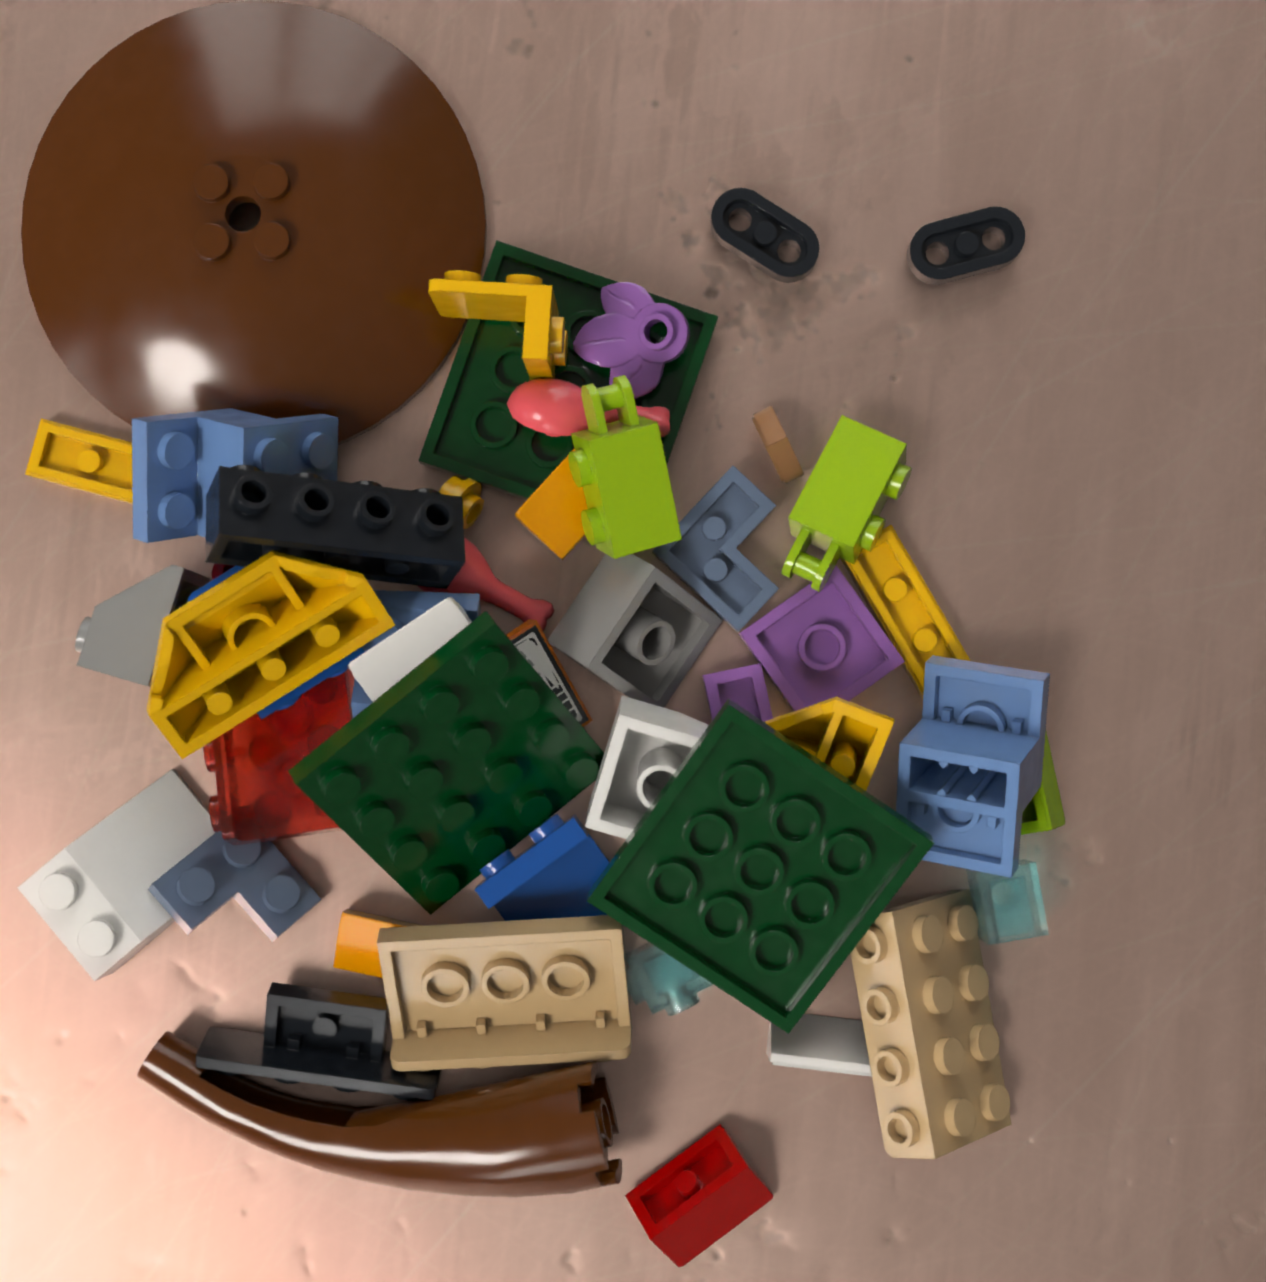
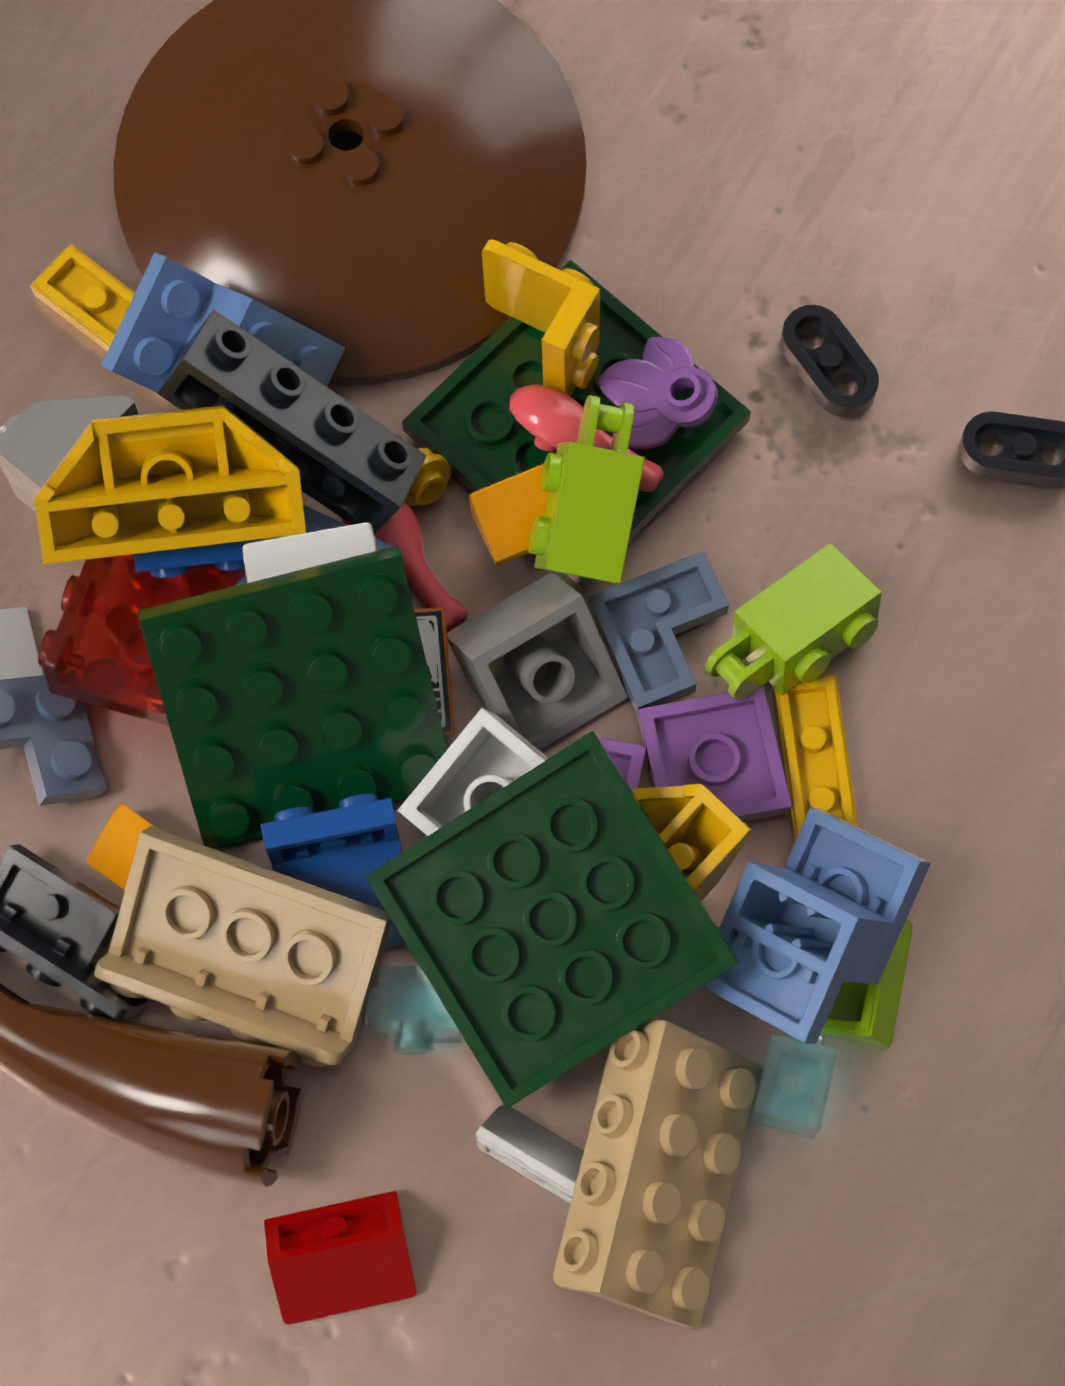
camera: 25 degrees right, 15 degrees down
medium nougat tile [752,405,804,483] -> none

